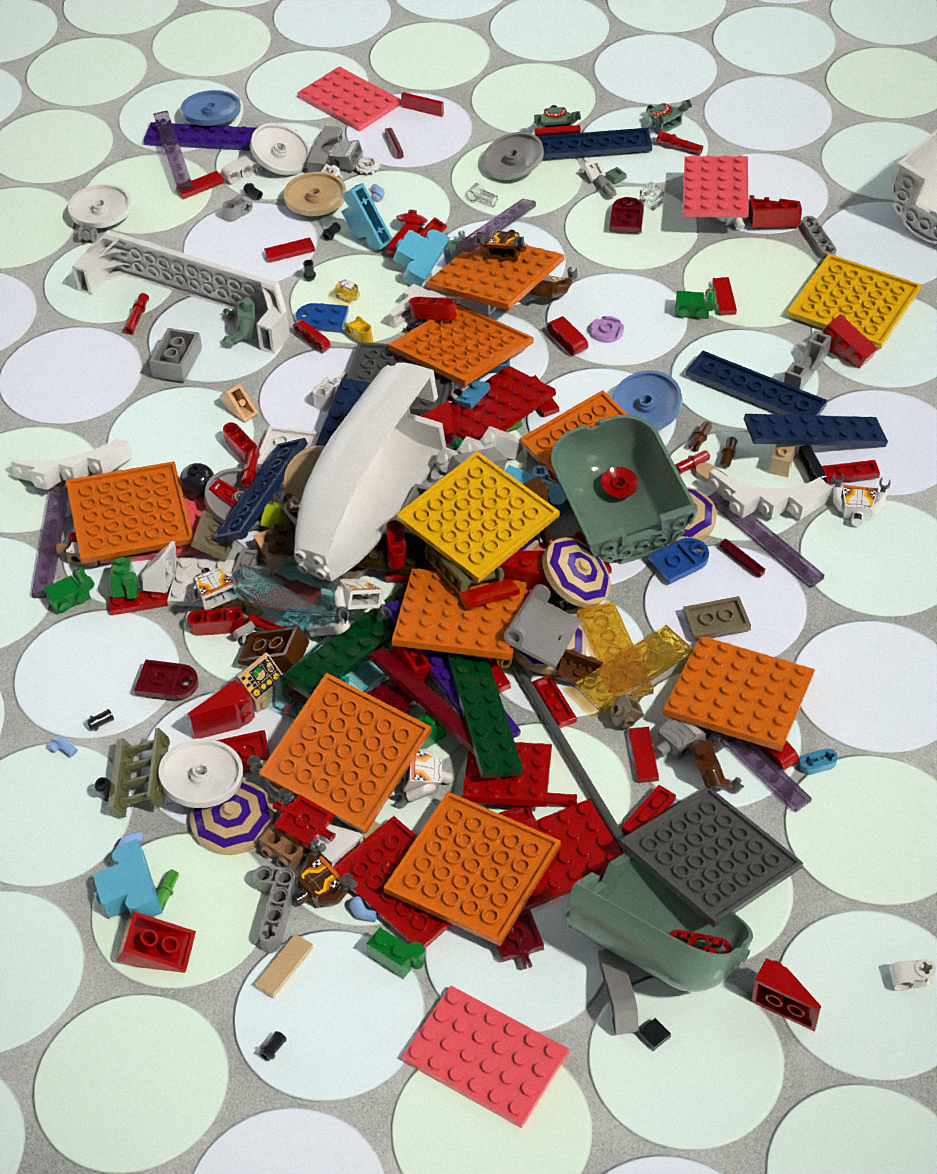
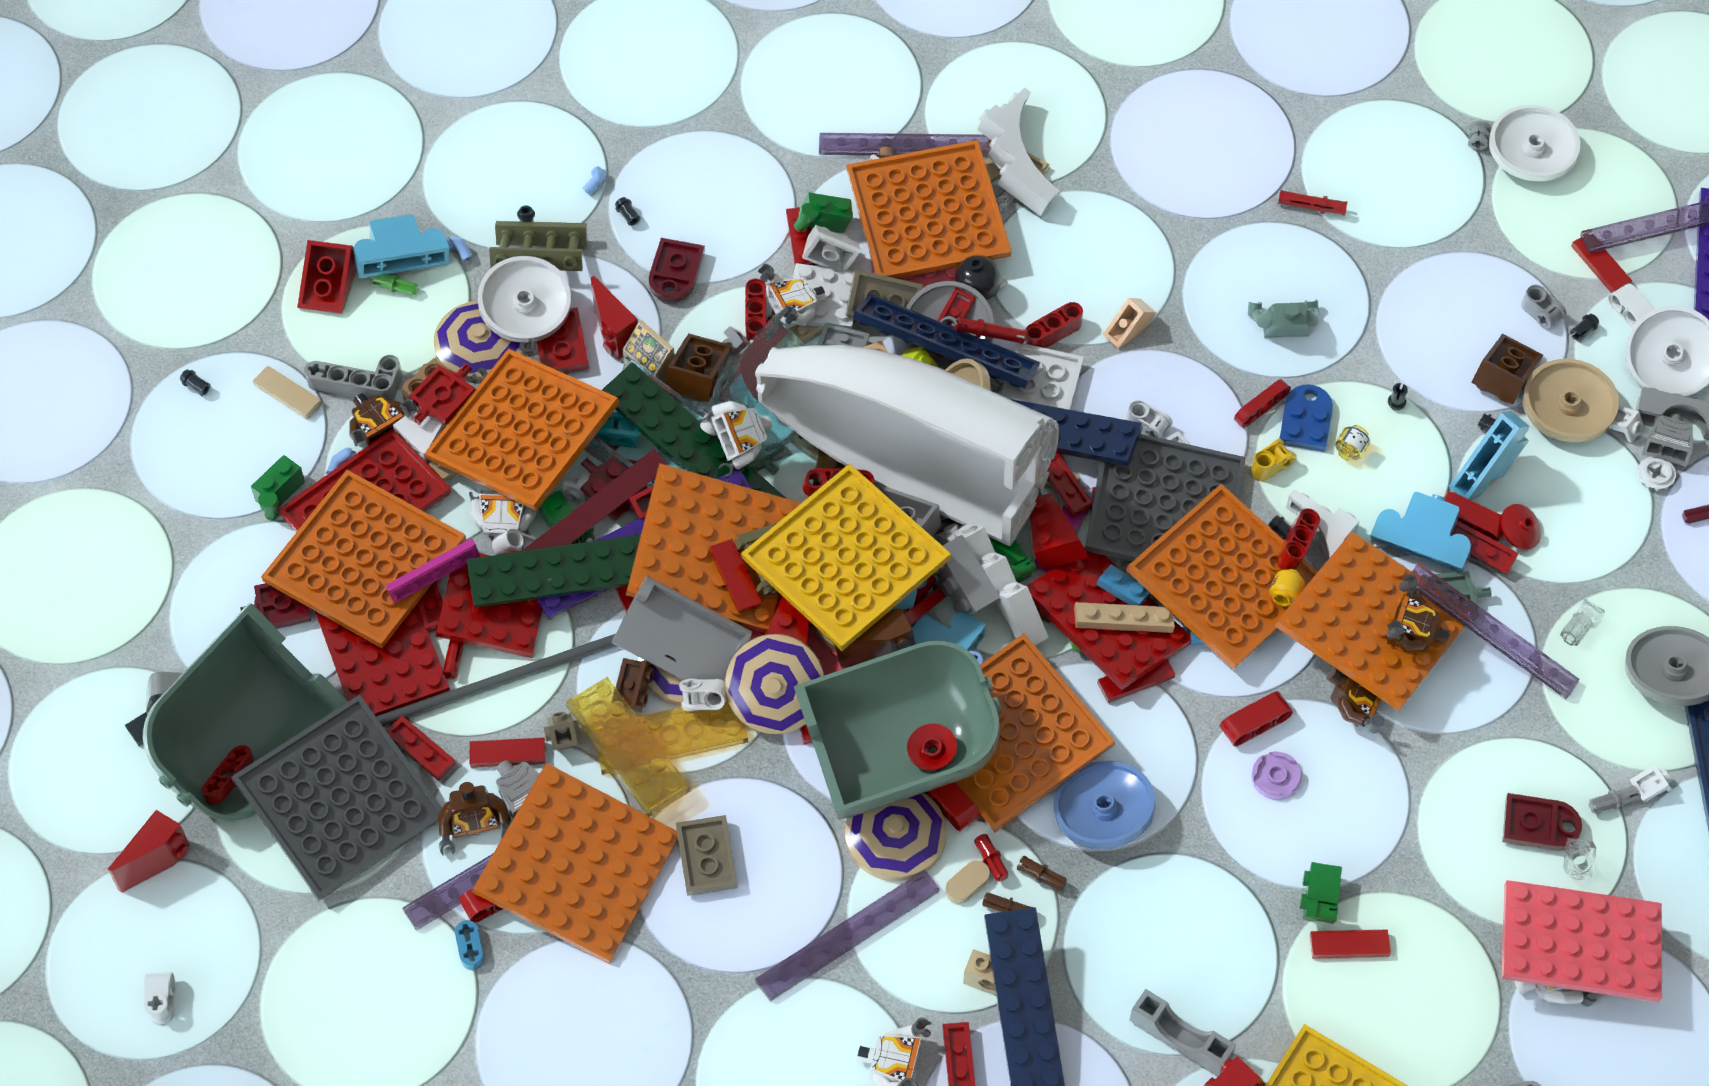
camera: 90 degrees right, 10 degrees up
green hinge [43,567,95,615] -> none
white arch [72,230,290,354] -> none
light grey brick [149,328,202,382] -> none
red tile [264,237,315,263] -> none
light blue arm [371,183,385,201] -> none
coral plate [402,985,569,1128] -> none
red tile [532,675,577,728] -> none
sand green tile [605,167,627,184] -> none
blue plate [648,538,709,584] -> none
dark blue plate [685,350,828,415] -> none
white arch [707,469,833,520] -> none
dark red axle [720,538,766,577] -> none
red wedge [749,195,802,229] -> none
black beam [799,445,827,482] -> none
none -> dark pink tile [385,538,480,604]
none -> white piece [492,528,537,555]
none -> white piece [679,678,727,711]
none -> tan plate [1074,602,1175,633]
none -> yellow head [1269,569,1305,606]
none -> reddish brown slope [1471,333,1544,405]

